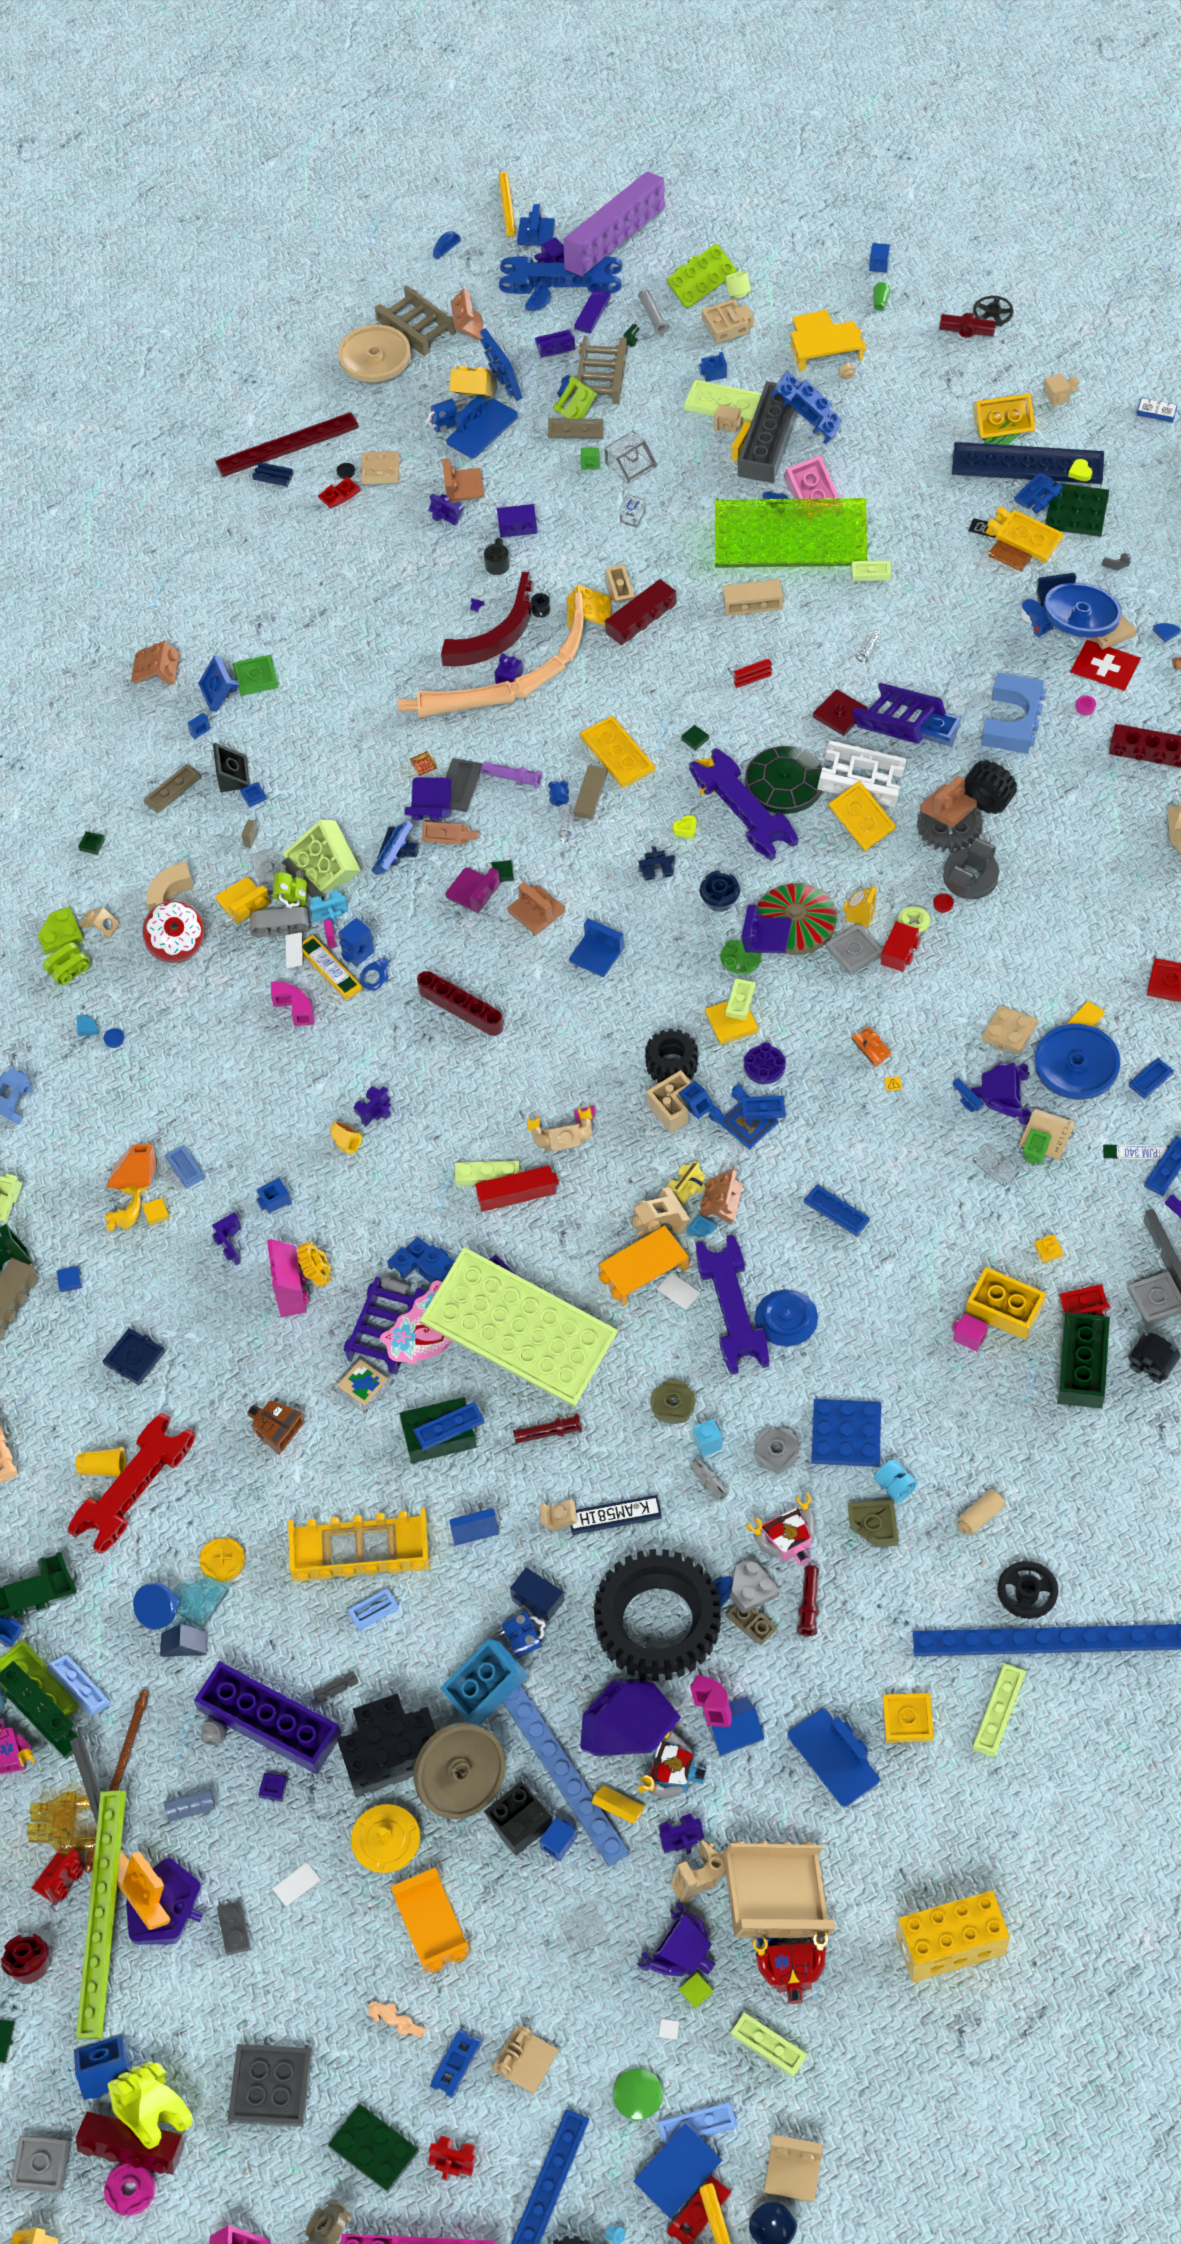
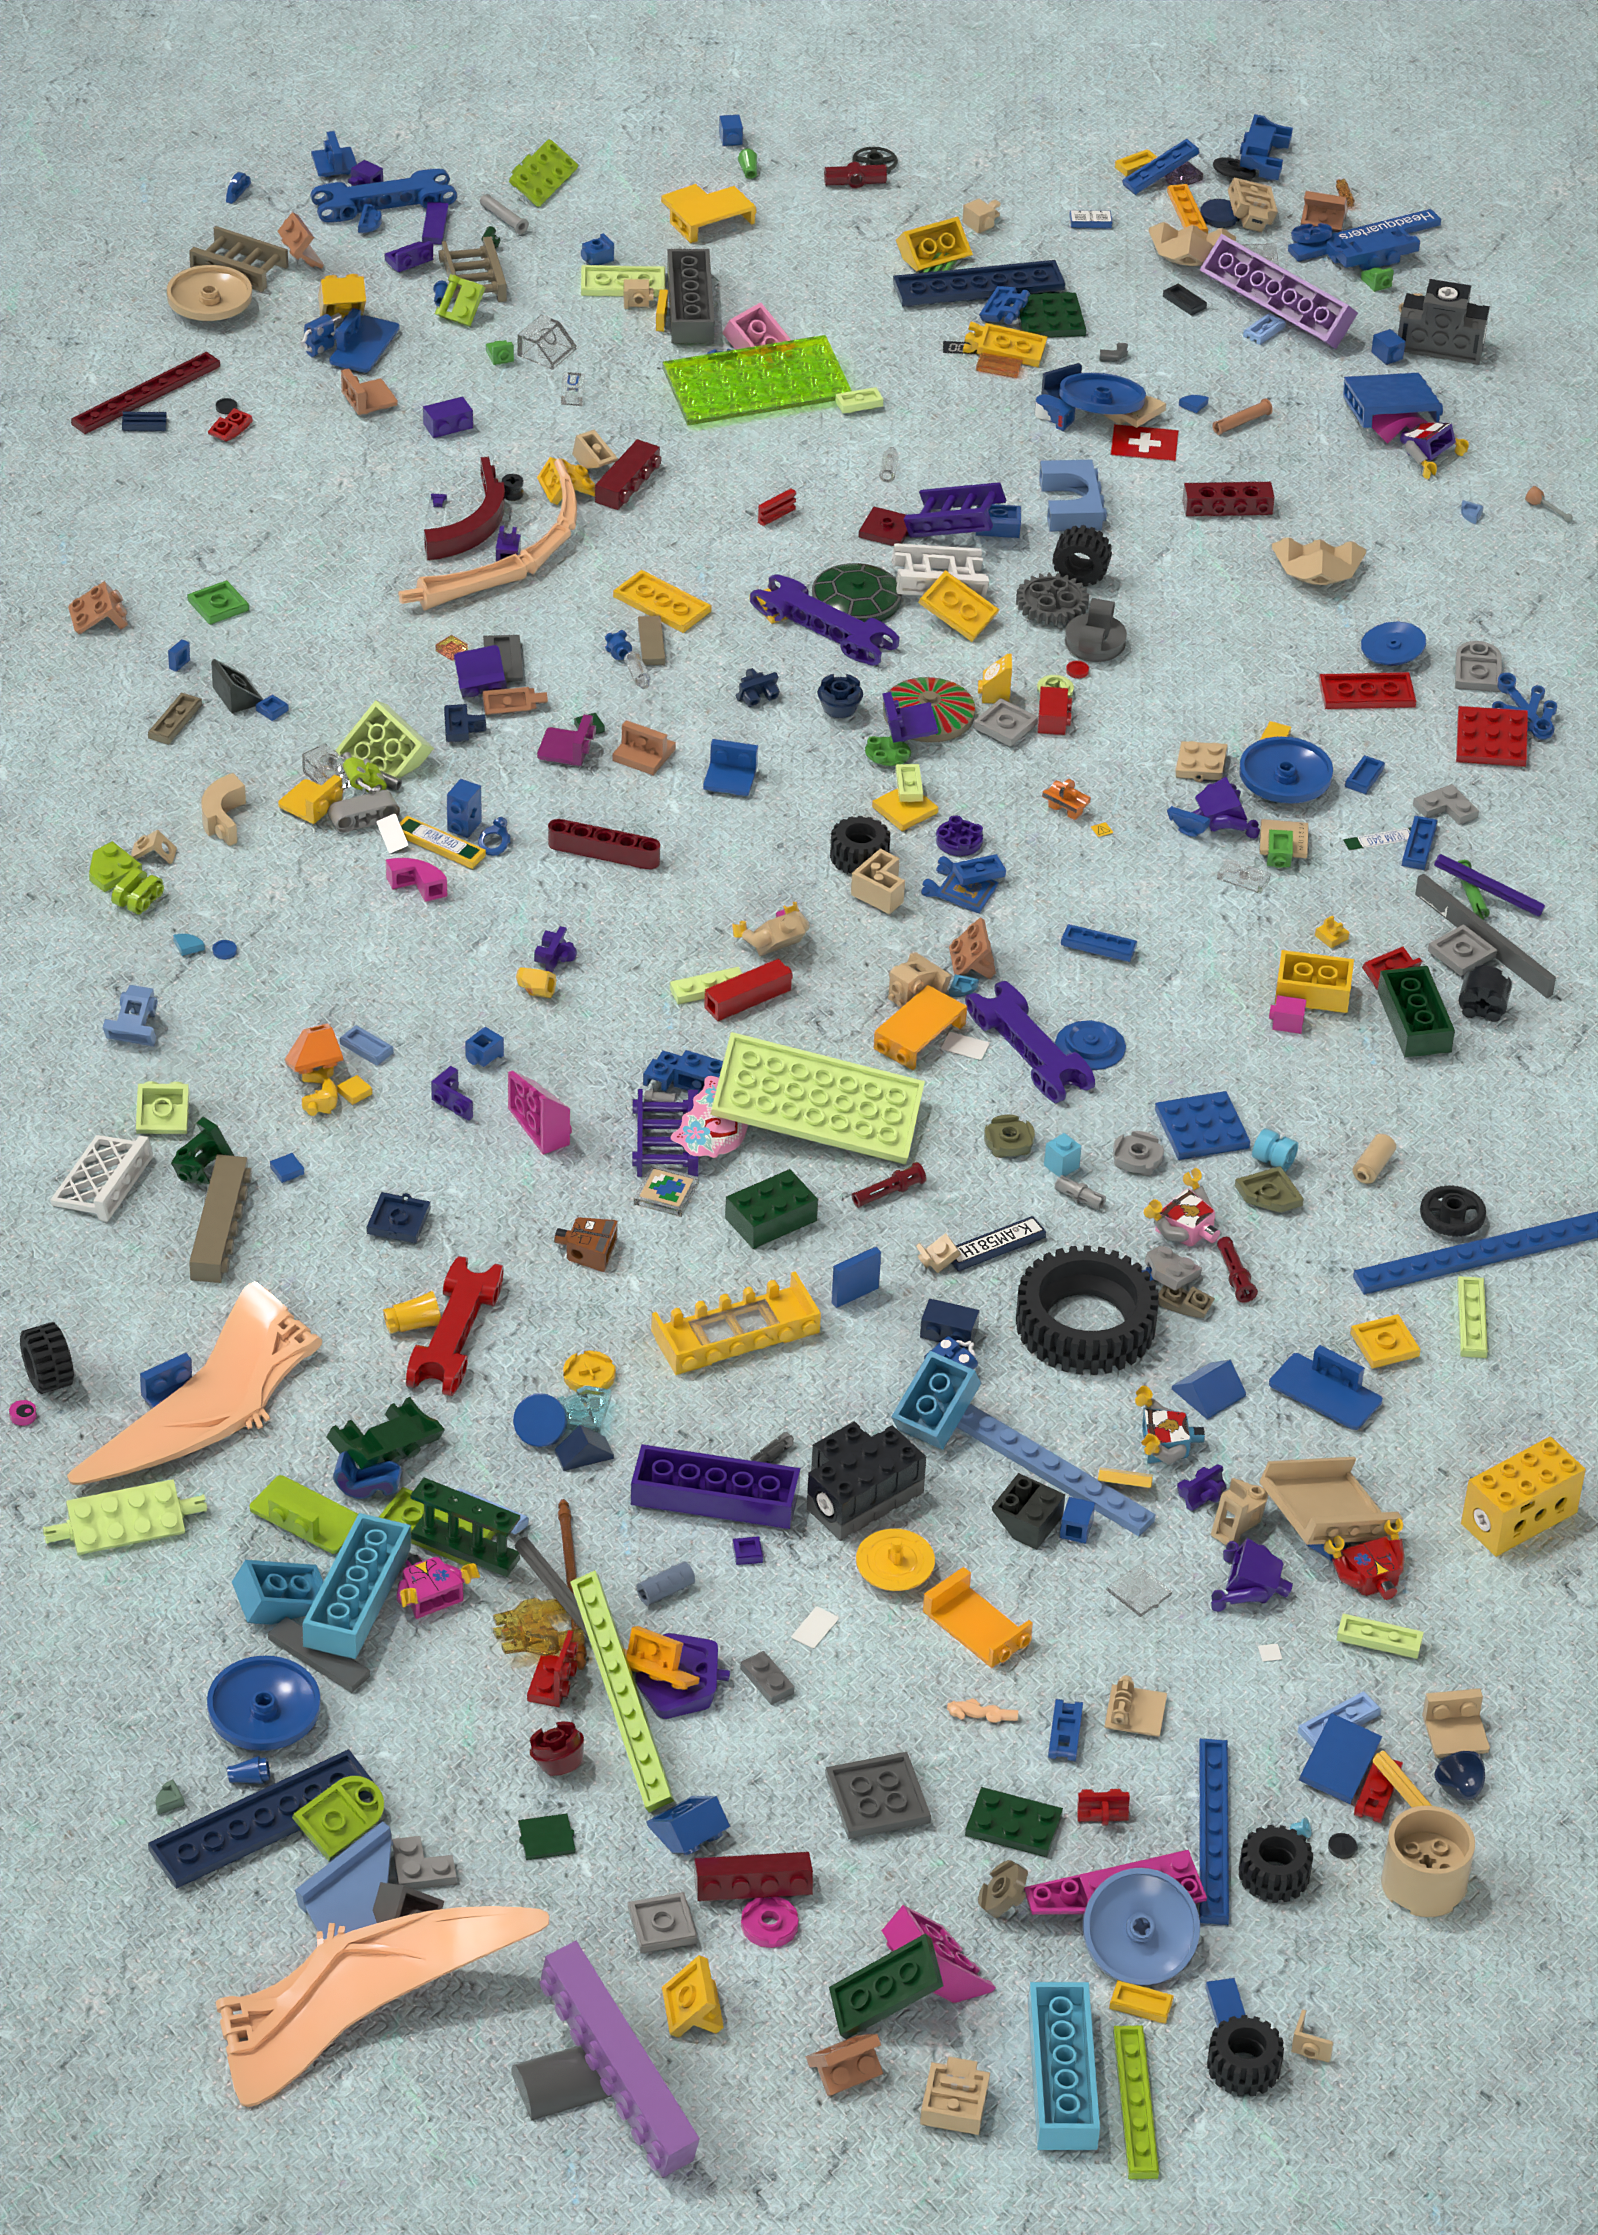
camera: 25 degrees left, 15 degrees down
dark green tile [78,831,105,855] -> none
neon yellow piece [108,2061,192,2149] -> none
cylinder [142,901,204,963] -> none
blue tile [198,656,239,711] -> none
light grey piece [200,1720,226,1745] -> none
dark tan tile [241,819,258,848] -> none
yellow gear [297,1241,332,1287] -> none
medium azure hips [309,890,348,924] -> none
dark pink tile [323,919,336,948] -> none
light blue tile [347,1587,399,1631] -> none
tan slope [361,451,399,484] -> none
plate [372,821,413,875] -> none
blue tile [413,1402,485,1451] -> none
dark tan dish [414,1723,506,1819] -> none
dark purple hips [429,493,463,526] -> none
blue plate [479,328,523,401] -> none
medium lavender pin [481,761,542,788] -> none
pearl dark grey piece [484,538,510,575] -> none
yellow axle [498,172,516,237] -> none
dark tan tile [548,418,604,439] -> none
medium lavender brick [563,171,665,276] -> none
dark purple wedge [580,1679,681,1756] -> none
bright green dish [613,2069,663,2121] -> none
light yellow hips [667,1161,705,1204] -> none
neon yellow tile [672,815,697,839] -> none
blue brick [678,1080,714,1119] -> none
lime tile [679,1973,714,2010] -> none
dark green tile [681,725,709,751] -> none
dark pink brick [690,1675,732,1727] -> none
tan piece [702,299,754,344] -> none
tan brick [723,579,783,616] -> none
yellowish green piece [724,271,751,298] -> none
blue bracket [770,371,842,444] -> none
tan plate [838,363,855,380] -> none
nougat bracket [920,775,977,828] -> none
neon yellow tile [1068,459,1092,481] -> none
dark pink tile [1076,696,1096,715] -> none

